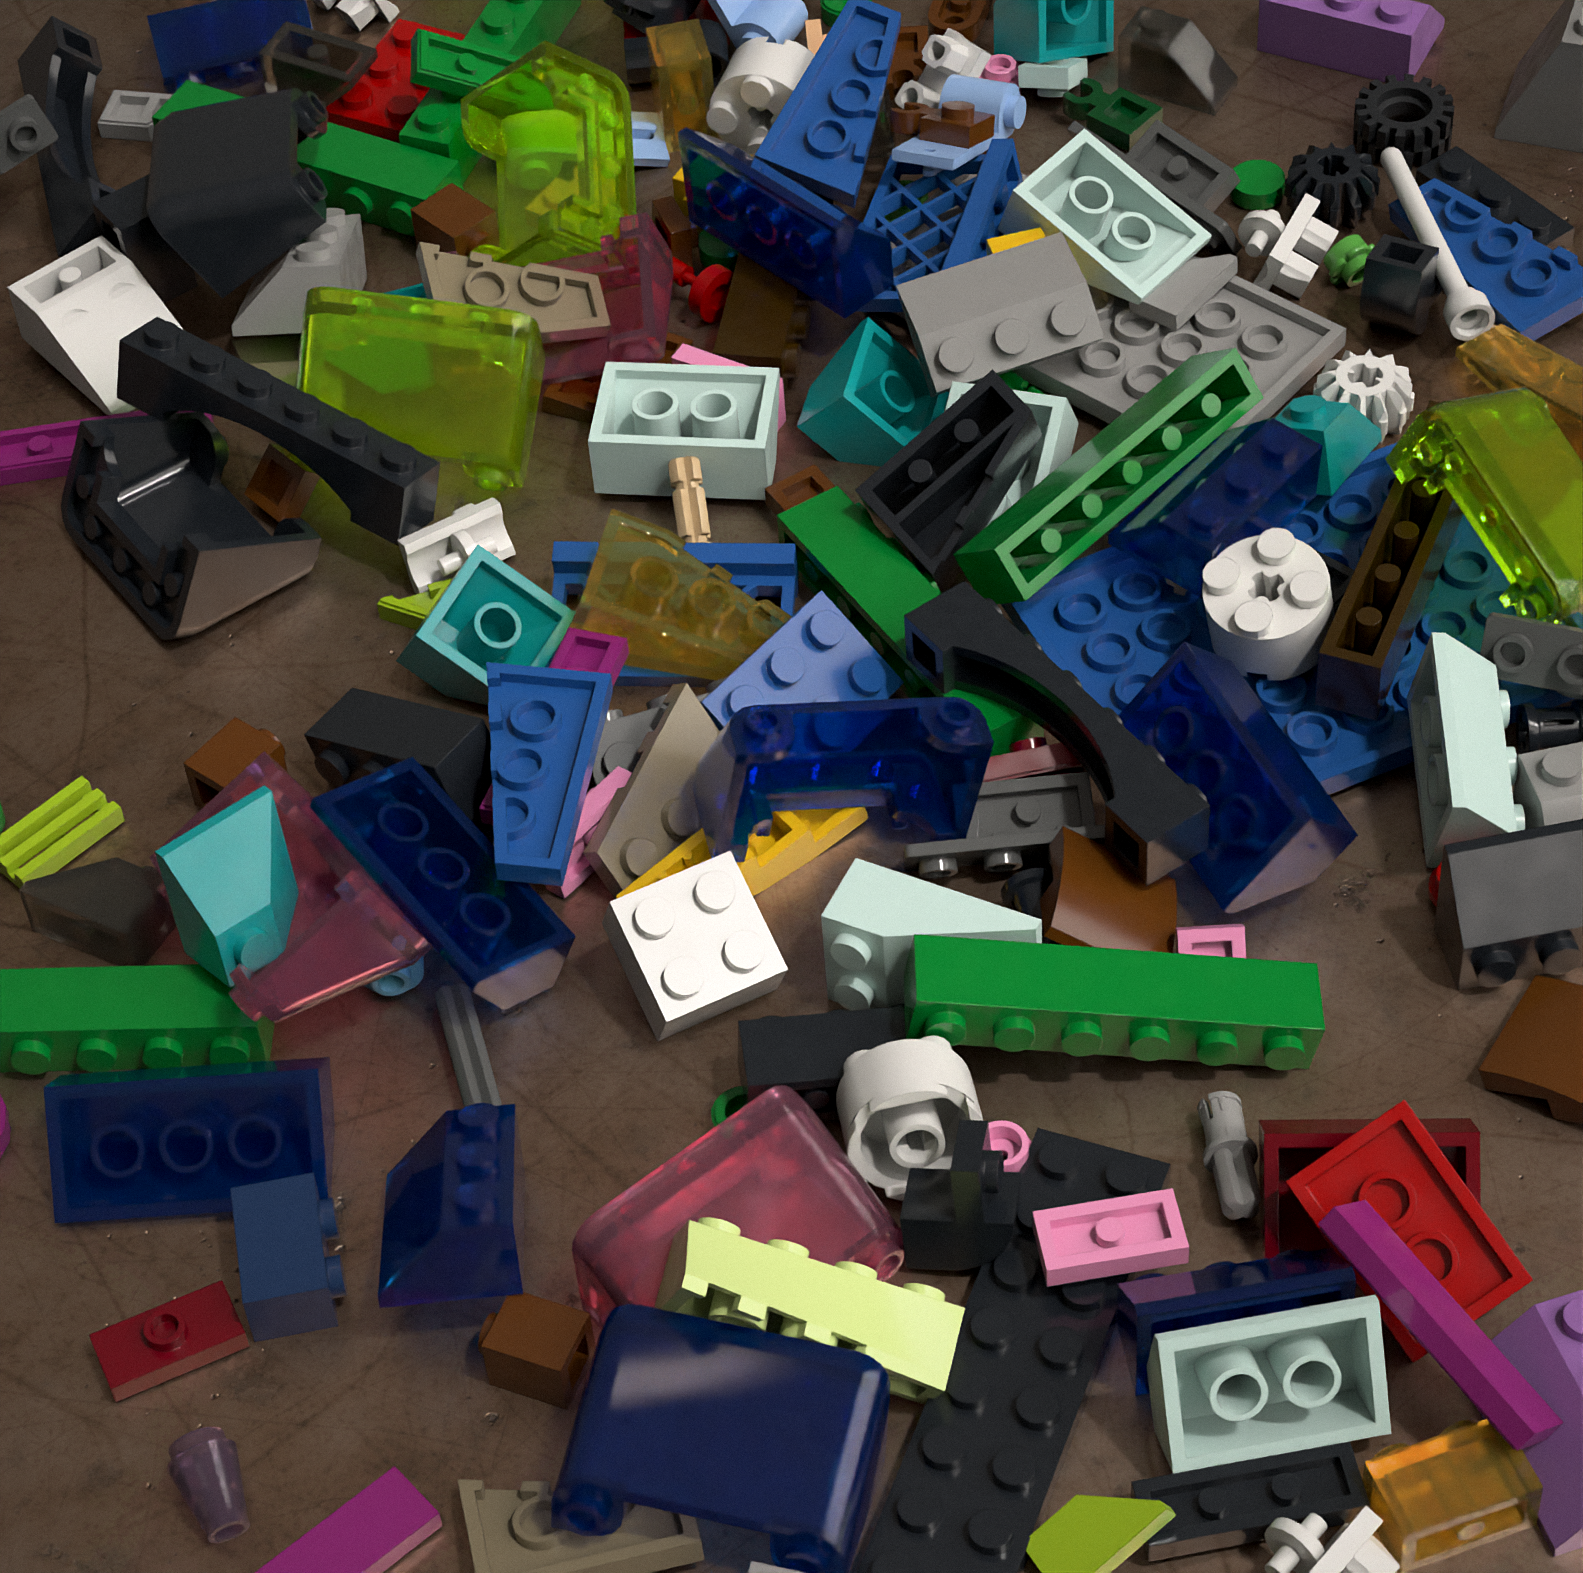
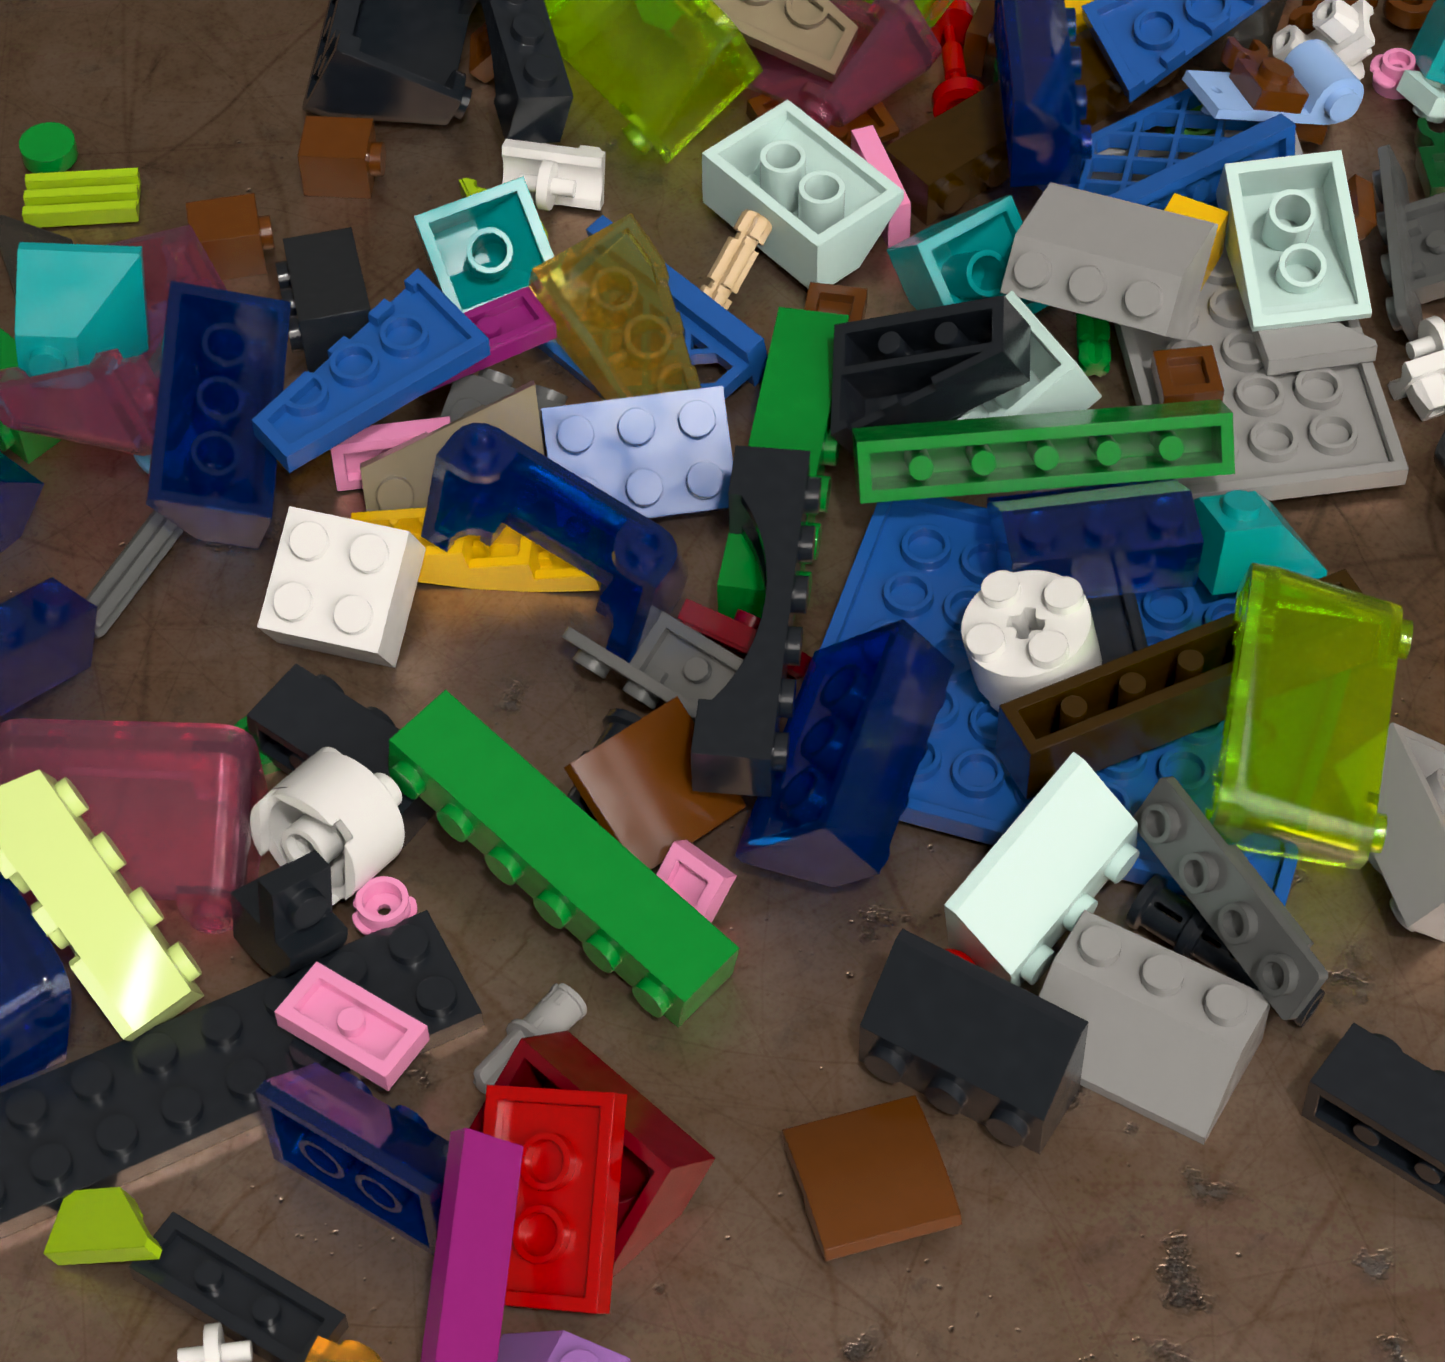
camera: 40 degrees right, 5 degrees up
light aqua slope [821,858,1042,1011] -> none
light aqua slope [1147,1295,1391,1474] -> none
white gear [1313,348,1414,444] -> none
none -> reddish brown brick [298,116,386,199]
none -> reddish brown plate [1151,345,1224,404]

